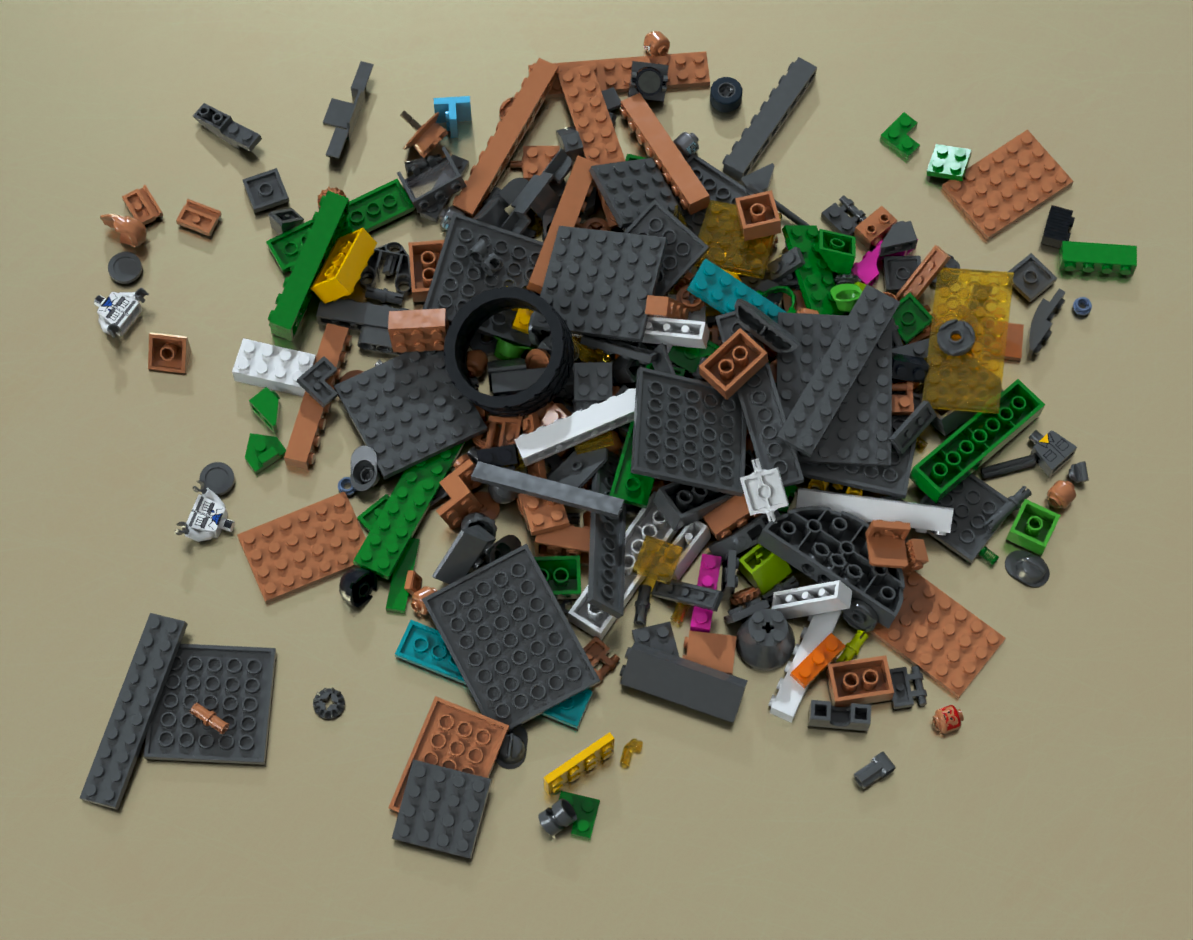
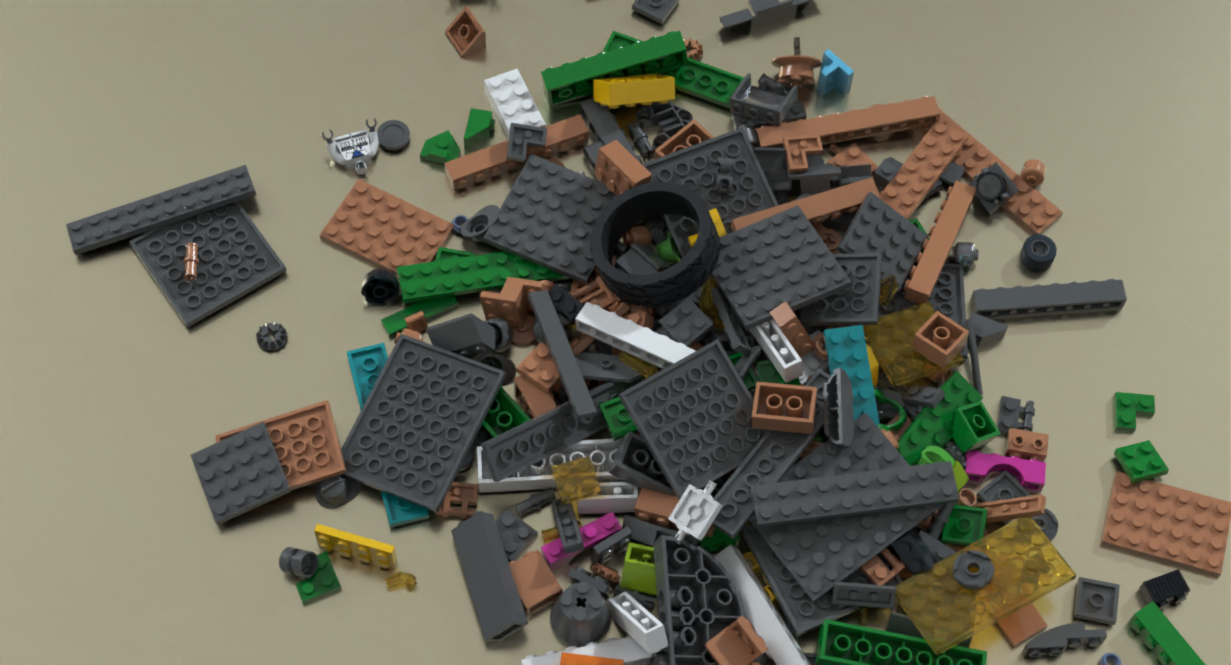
camera: 50 degrees right, 5 degrees down
dark grey slope [268,208,304,235] -> none
dark grey slope [879,221,917,256] -> none
none -> nougat plate [782,134,823,173]

